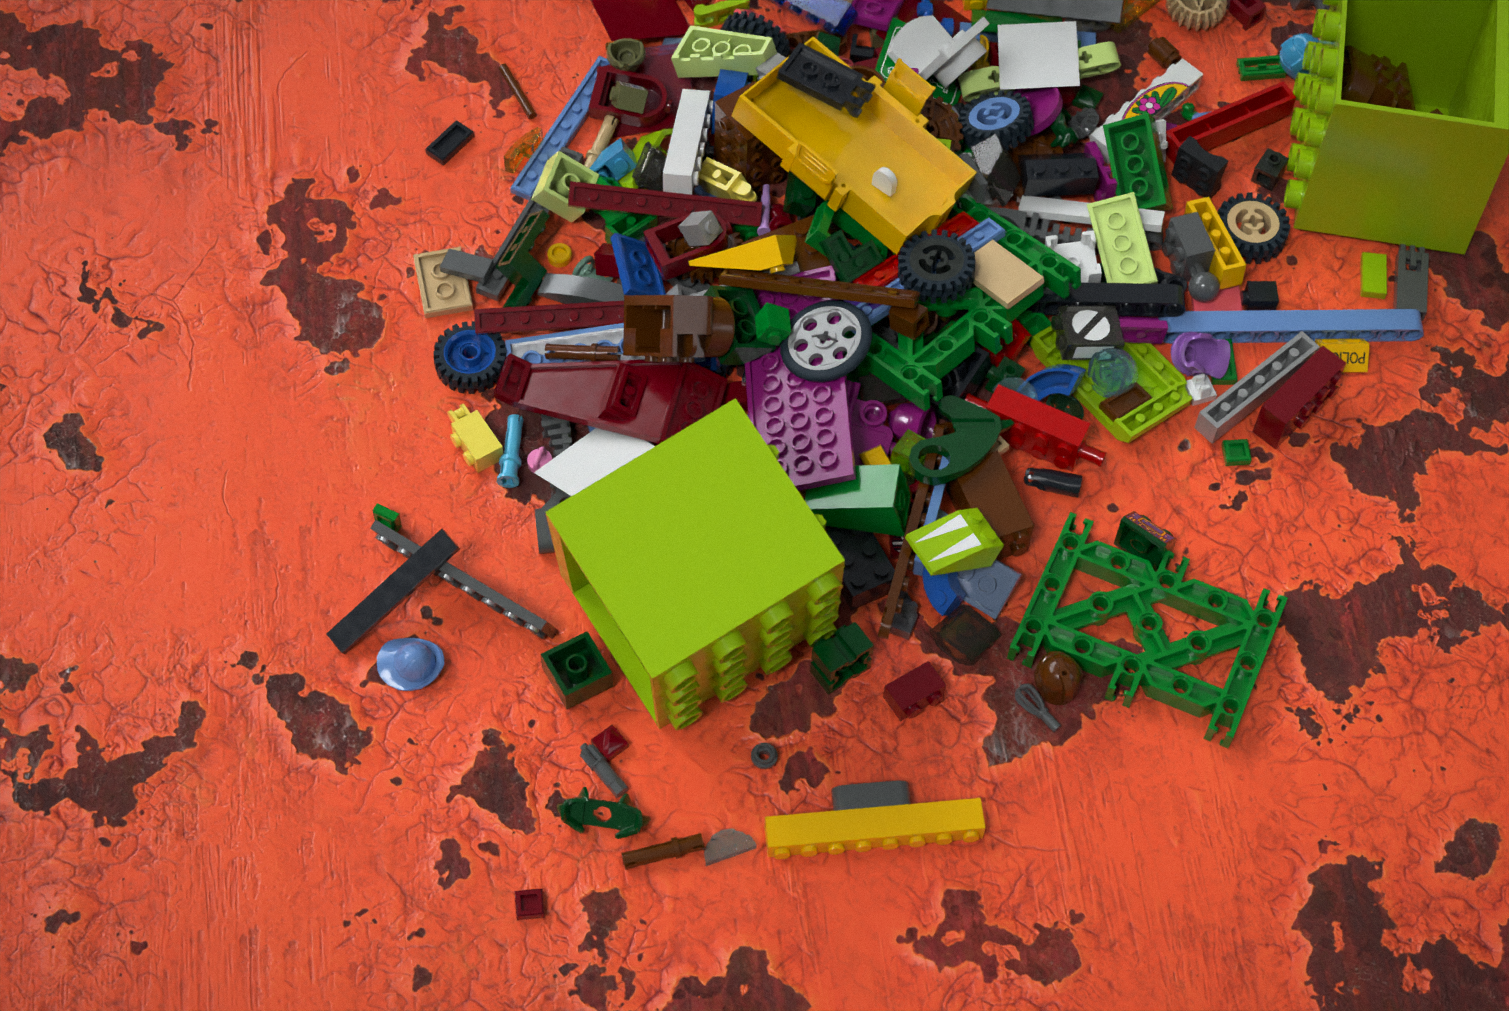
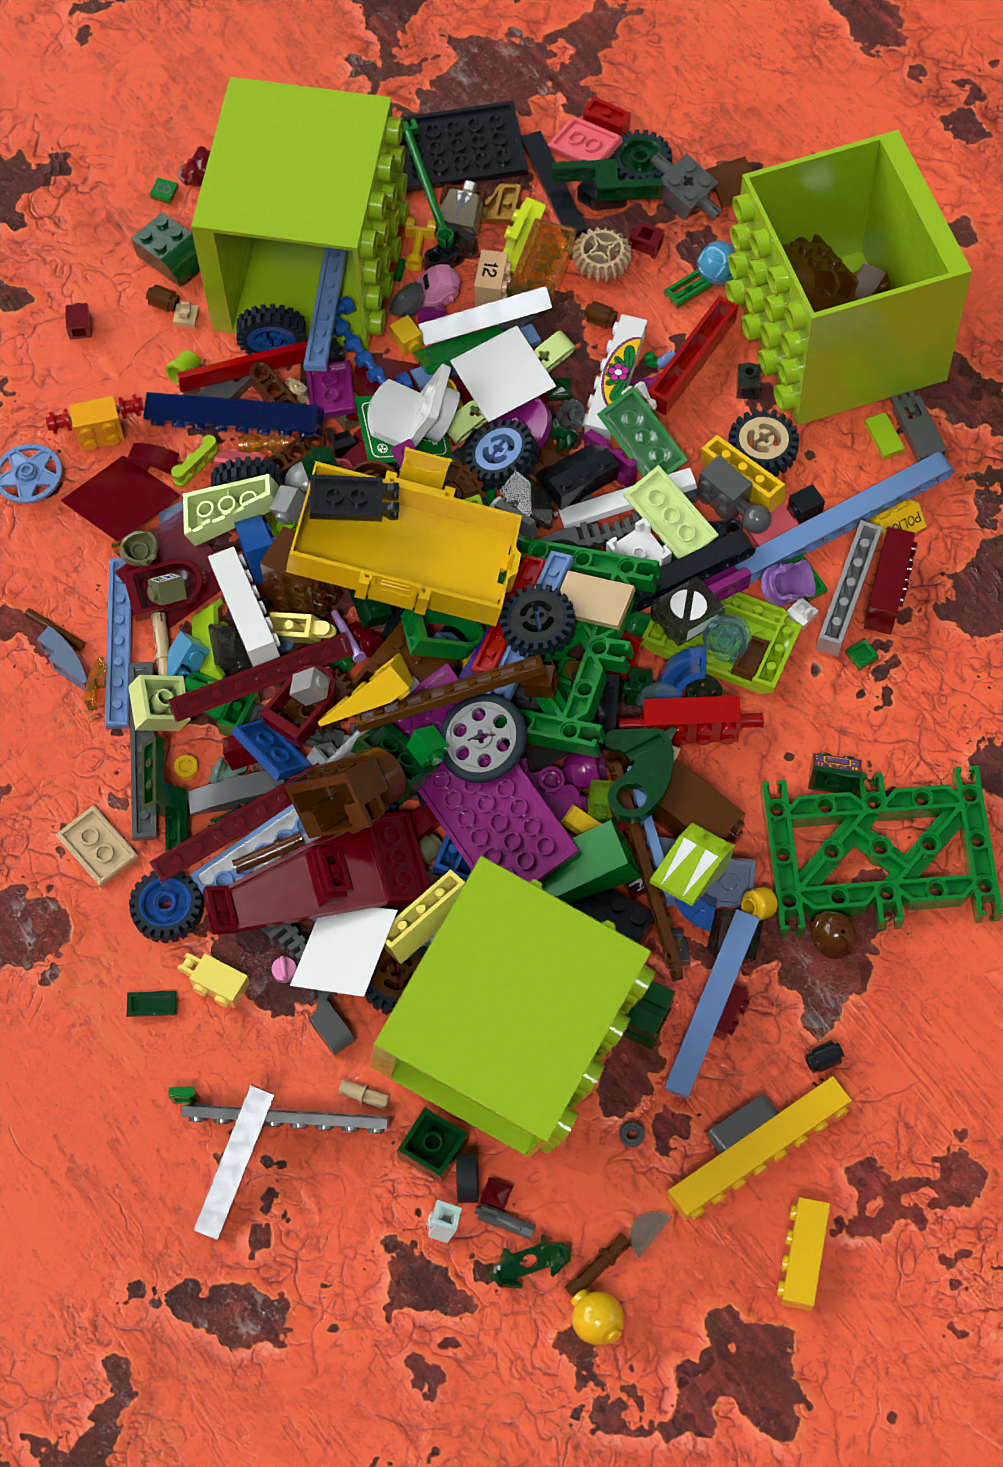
camera: 25 degrees left, 5 degrees up
medium blue hat [377,638,444,691] -> none
black tile [425,120,475,166] -> none
dark grey tile [439,248,494,283] -> none
medium azure pin [496,414,524,488] -> none
dark red tile [515,889,544,920] -> none
dark green tile [819,230,884,283] -> none
white tile [871,167,897,197] -> none
dark grey piece [1015,684,1061,733] -> none
black piece [1024,468,1083,498] -> none
black brick [1171,136,1228,199] -> none
none -> sand blue slope [37,626,91,693]
none -> dark green tile [126,991,177,1017]
none -> clear yellow piece [238,431,289,454]
none -> tan axle [339,1079,390,1109]
none -> light aqua brick [427,1200,462,1243]
none -> black tyre [456,1153,479,1203]
none -> yellow brick [571,1289,625,1345]
none -> medium blue tile [664,909,760,1099]
none -> yellow head [741,887,778,921]
none -> yellow brick [777,1197,830,1311]
none -> black brick [804,1040,844,1073]

